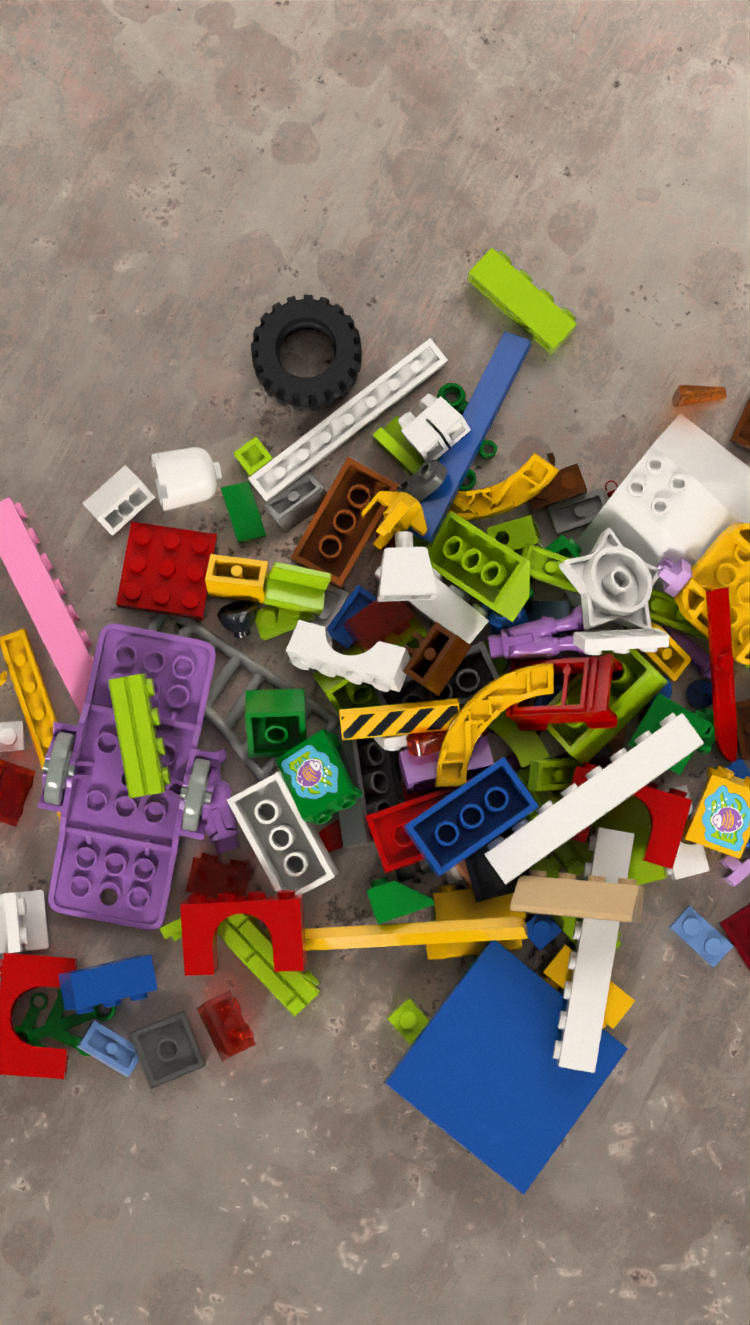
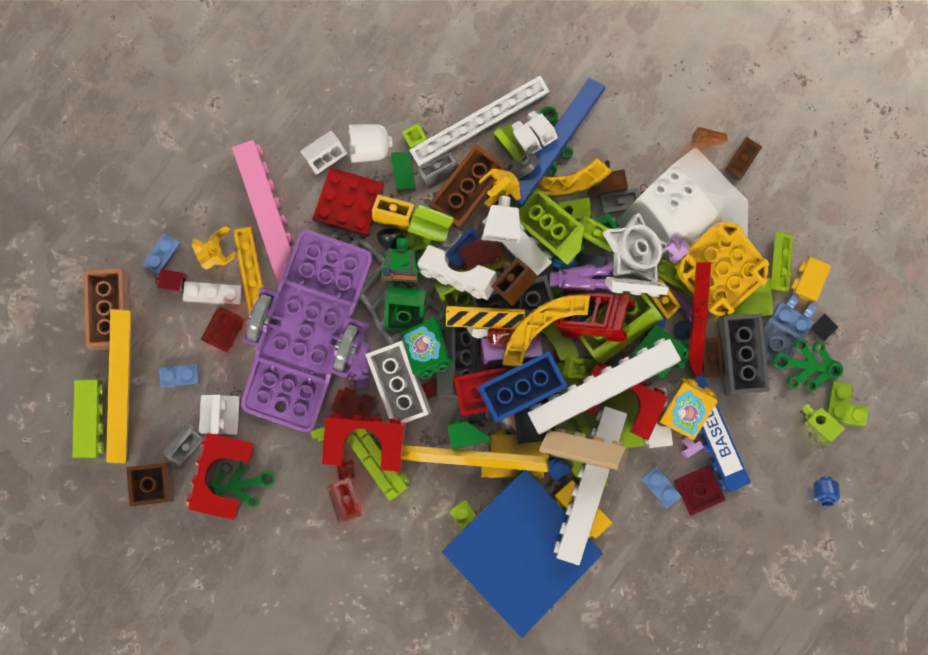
camera: 10 degrees right, 0 degrees up
blue brick [58,955,158,1015] -> none
medium blue plate [77,1020,139,1077] -> none
lime brick [108,673,171,798] -> none
dark grey tile [128,1010,206,1089] -> none
black tyre [251,295,362,411] -> none
lime brick [467,247,577,355] -> none
none -> clear red wheel [337,459,355,480]
none -> torso [381,238,419,282]

